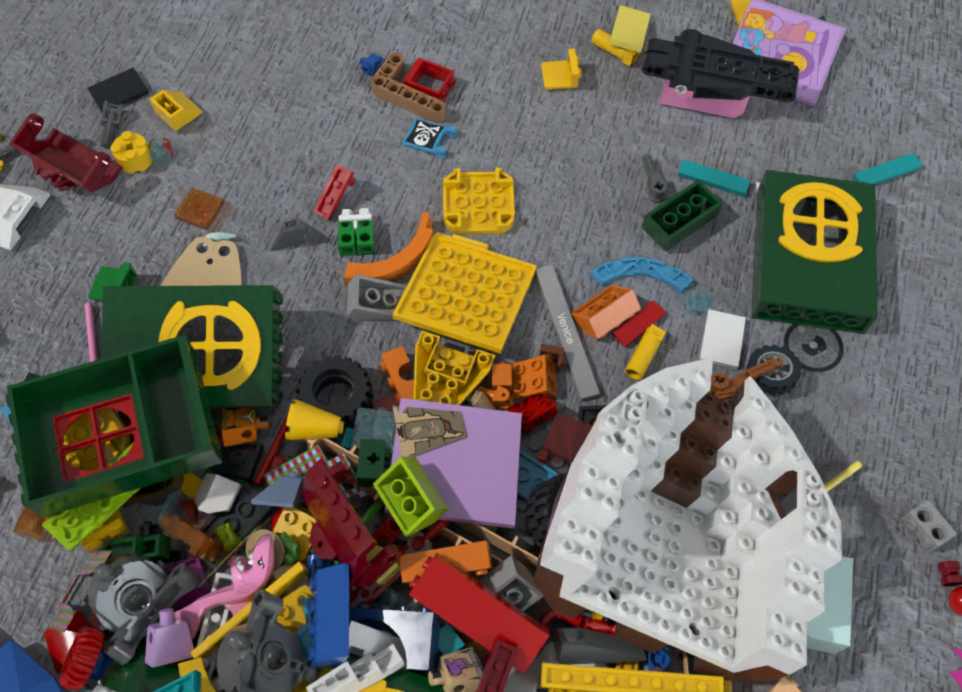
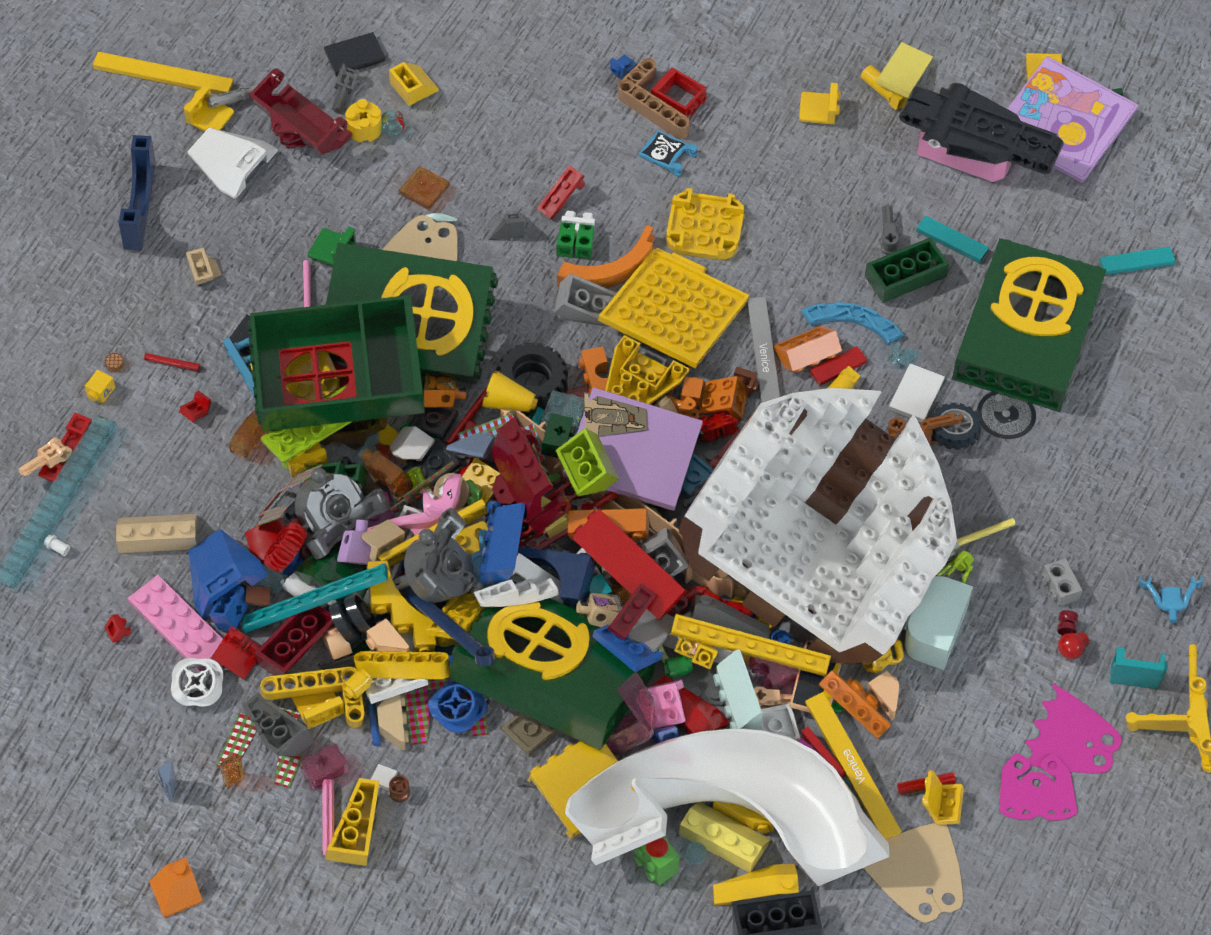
camera: 10 degrees right, 5 degrees down
none -> tan panel [361,520,405,561]

